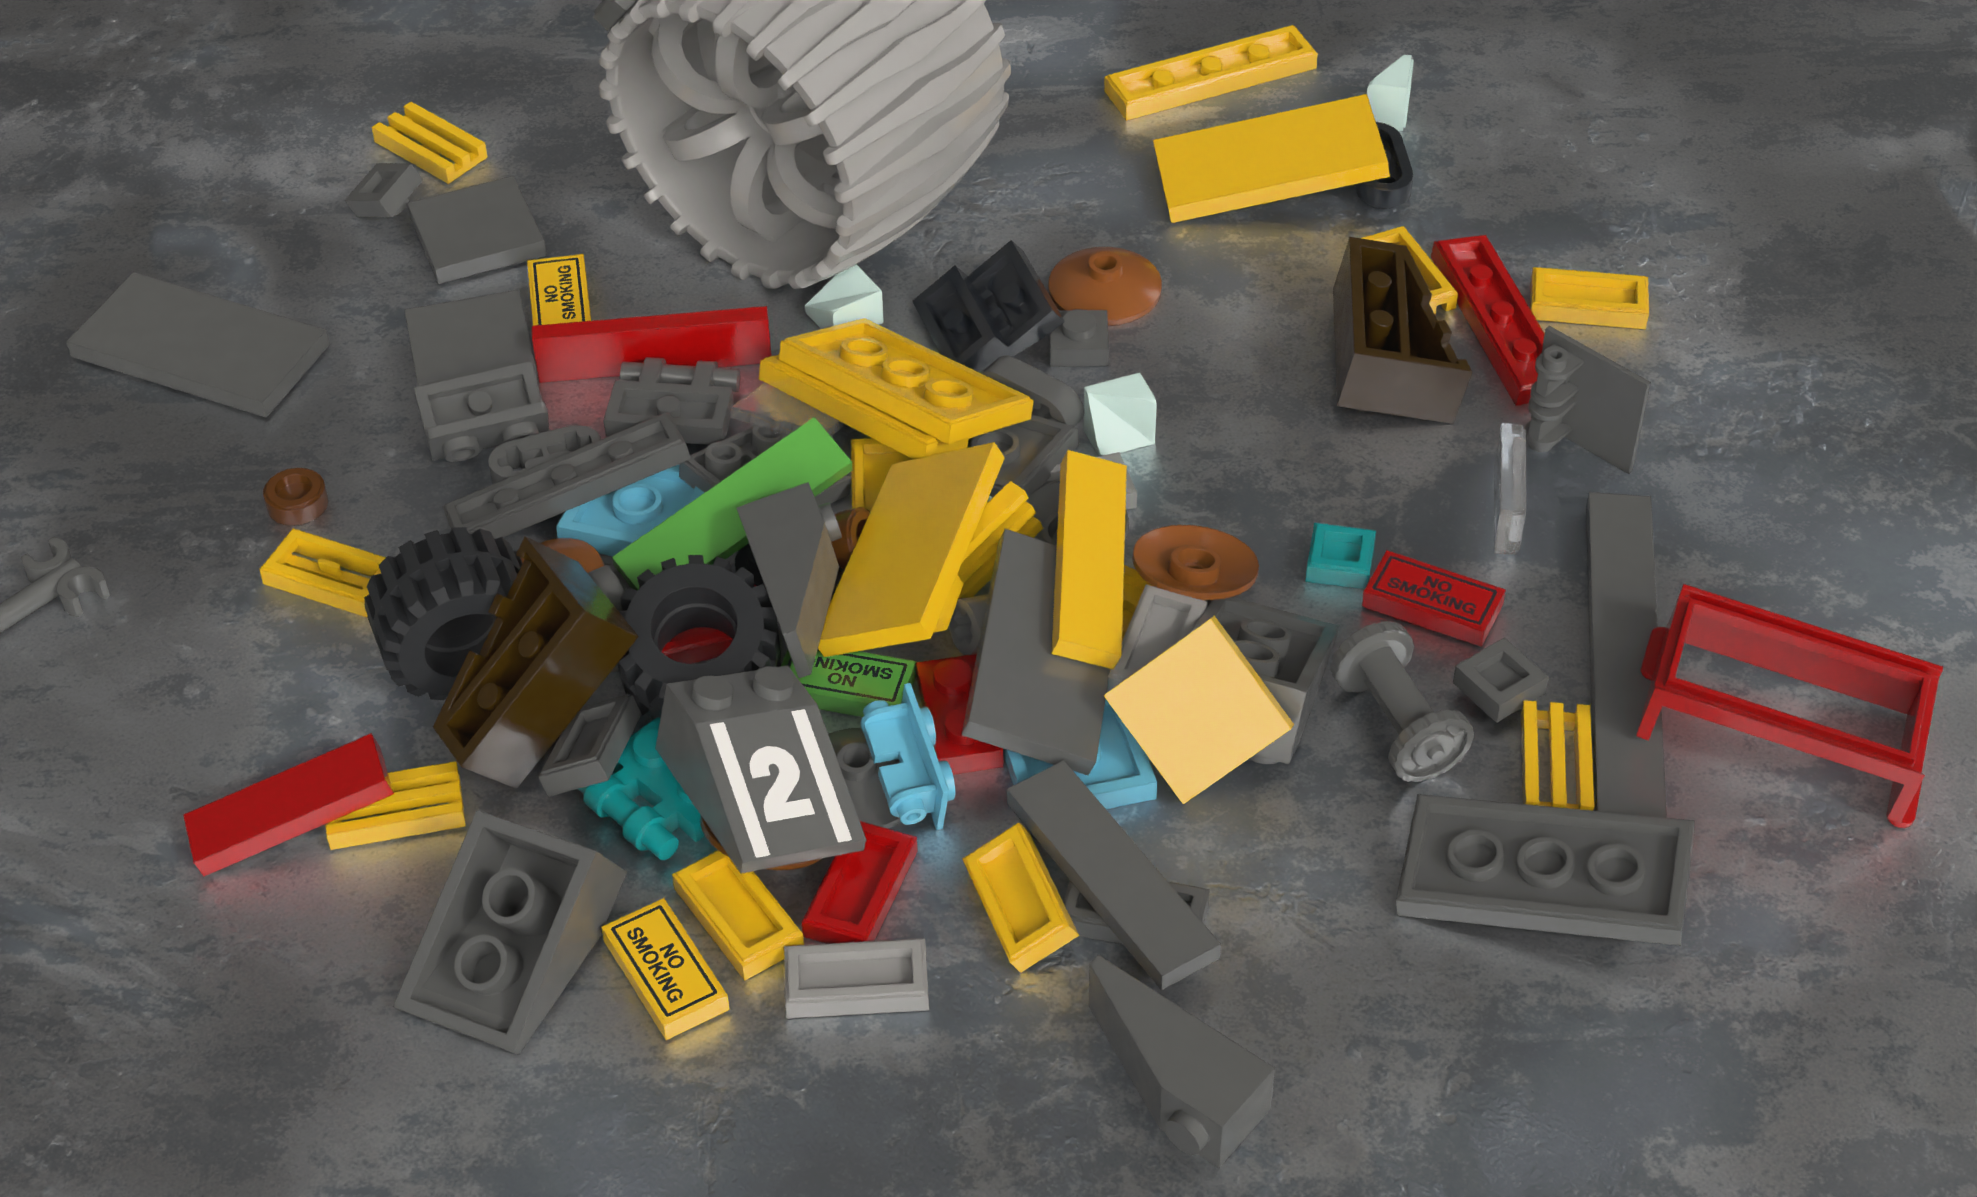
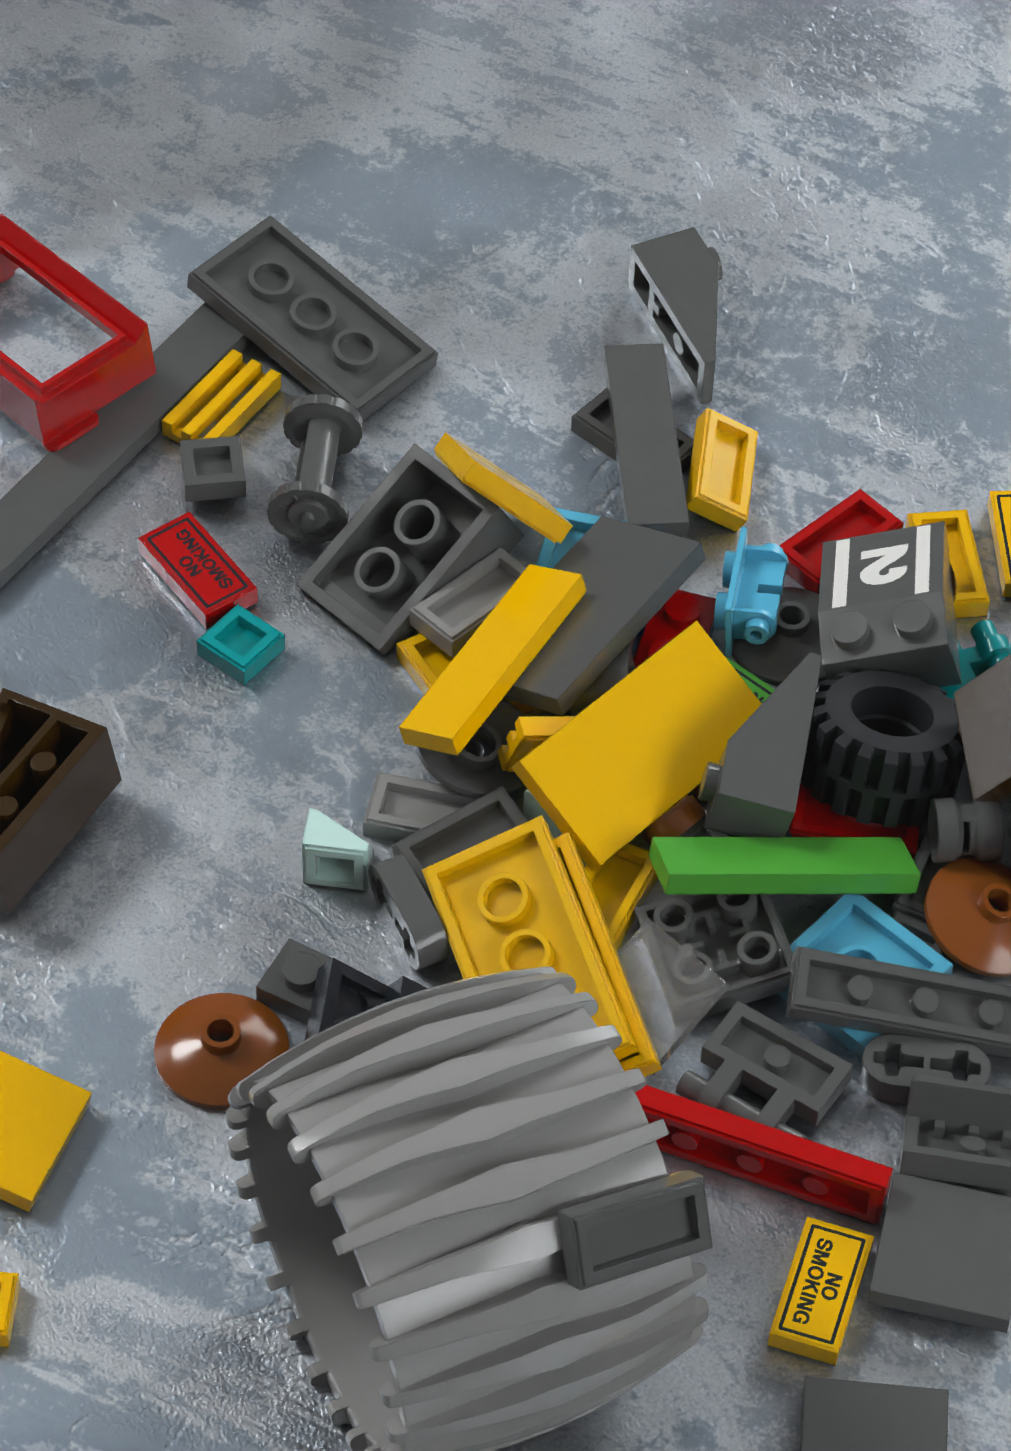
camera: 155 degrees left, 5 degrees up
light grey tile [784,938,929,1019] -> none
dark orange dish [1132,525,1259,600] -> none
clear tile [1494,423,1526,555] -> none

